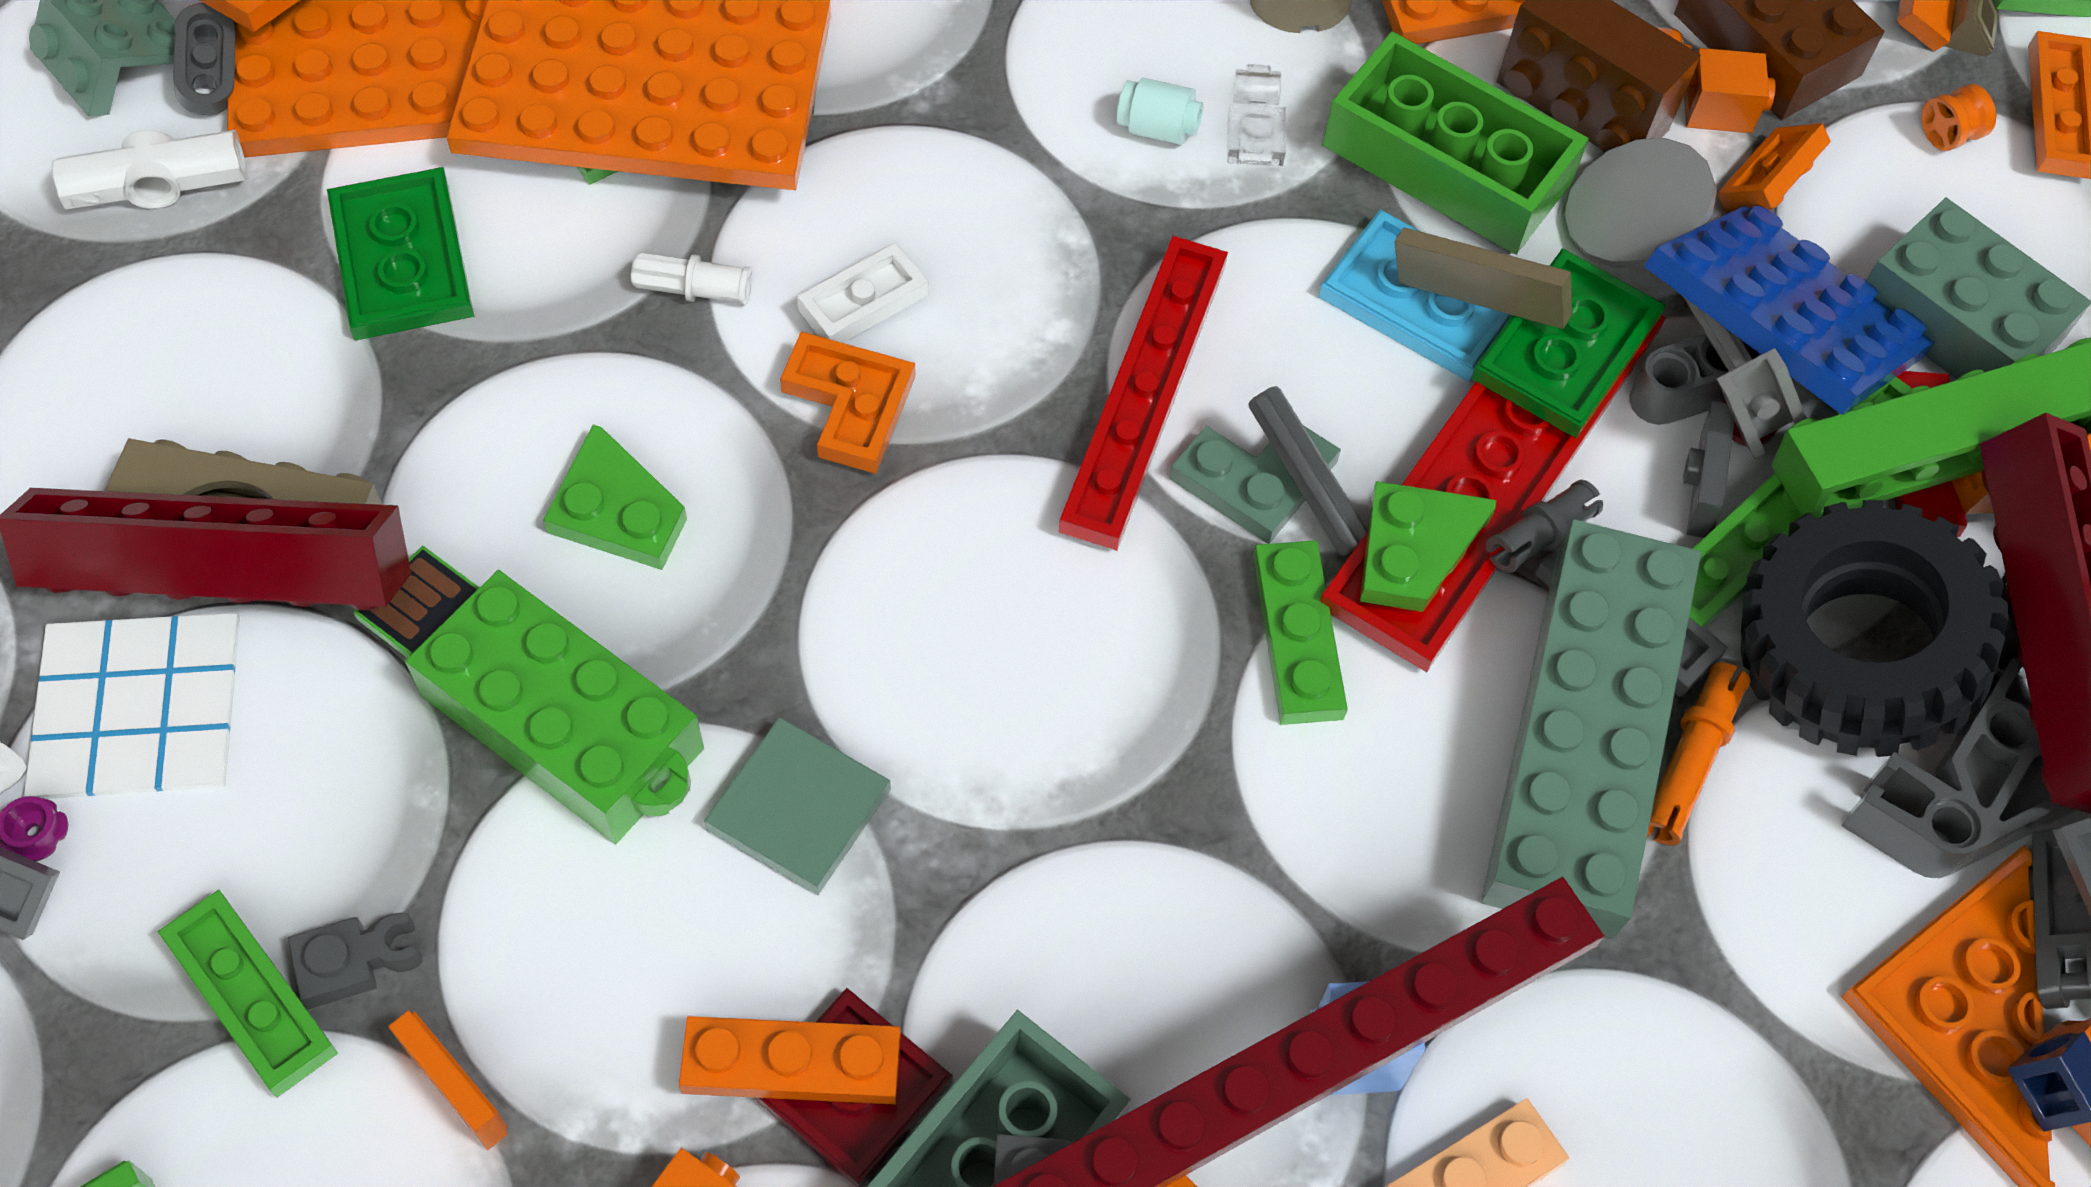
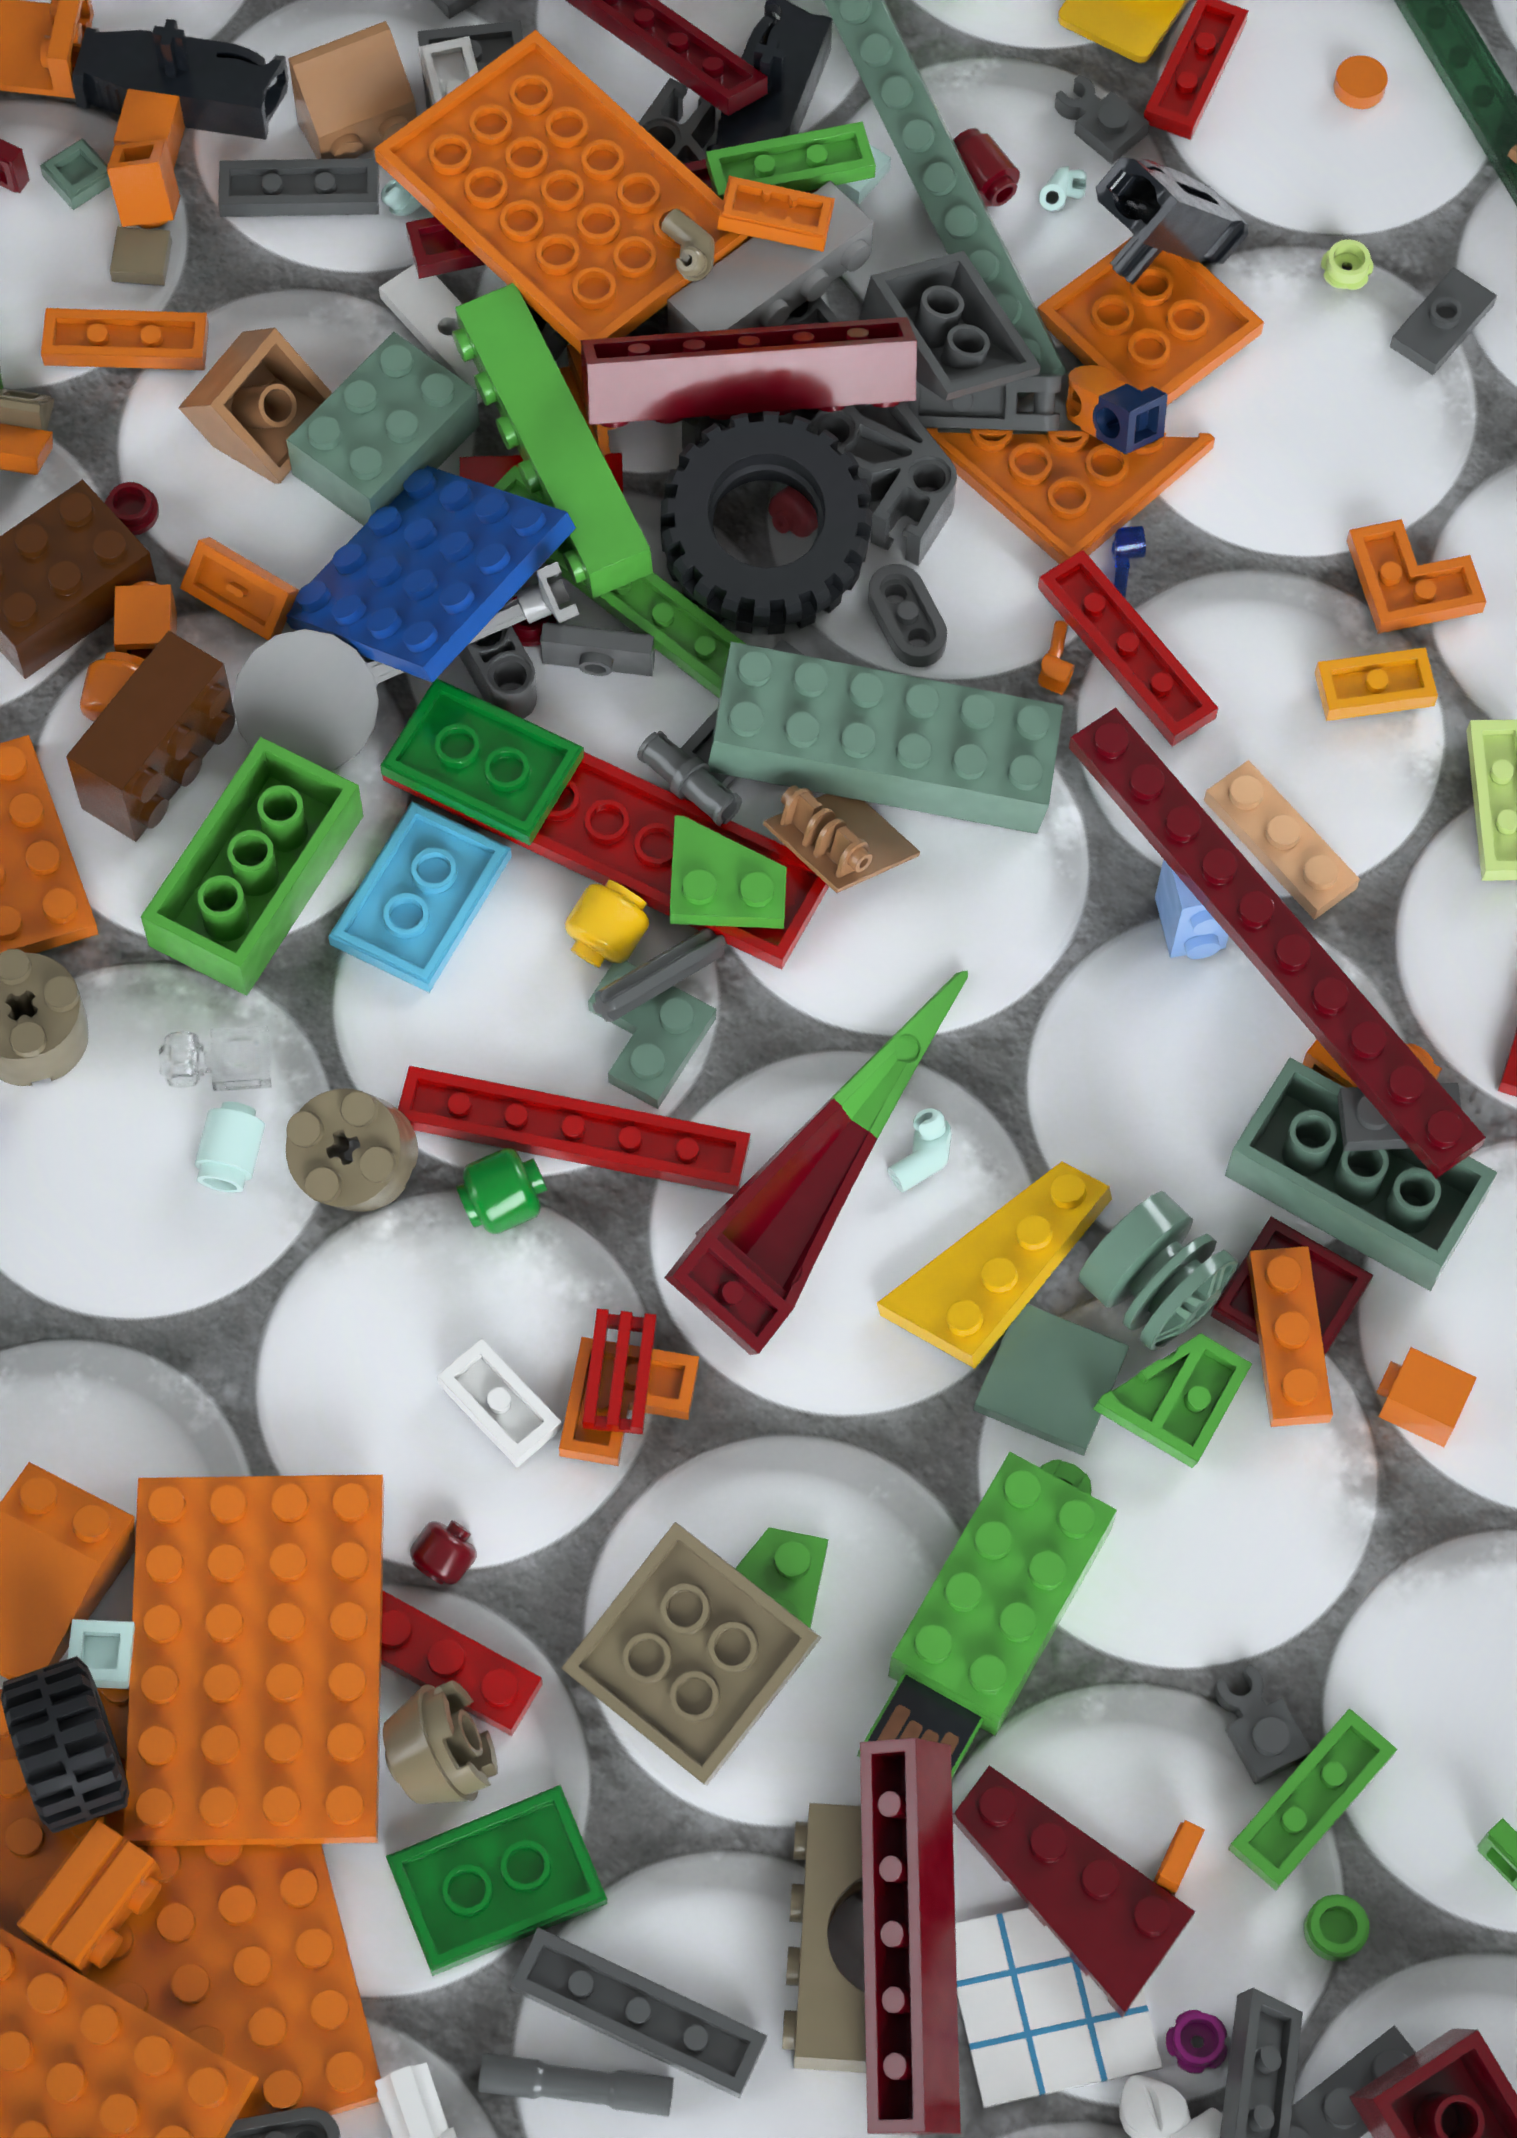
camera: 95 degrees left, 5 degrees up
orange tile [388,1010,508,1150] -> none
white axle [631,253,752,305] -> none
bright green plate [1253,540,1348,725] -> none
dark tan tile [1394,227,1572,329] -> none
orange pin [1647,662,1751,846] -> none
orange wheel [1921,84,1997,151] -> none
none -> dark red plate [105,482,159,536]
none -> medium nougat slope [178,328,332,484]
none -> dark tan brick [286,1088,418,1212]
none -> red plate [381,1590,543,1736]
none -> dark tan cone [383,1681,498,1804]
none -> dark red piece [410,1520,477,1585]
none -> green head [456,1148,548,1234]
none -> dark grey piece [478,2053,674,2117]
none -> dark grey plate [510,1928,767,2098]
none -> dark tan plate [561,1522,822,1785]
none -> yellow head [565,879,649,968]
none -> red tile [582,1308,657,1435]
none -> dark red plate [664,970,968,1355]
none -> medium nougat hinge [763,785,920,893]
none -> dark grey plate [868,564,947,667]
none -> yellow wing [877,1161,1112,1369]
none -> light aqua arm [888,1108,952,1193]
none -> dark red wing [953,1765,1195,2018]
none -> orange hand [1037,620,1075,695]
none -> red plate [1038,550,1218,747]
none -> sand green wheel [1078,1191,1238,1351]
none -> bright green wing [1093,1333,1252,1468]
none -> clear blue hand [1111,526,1146,599]
none -> orange tile [1153,1820,1205,1896]
none -> bright green tile [1304,1894,1370,1962]

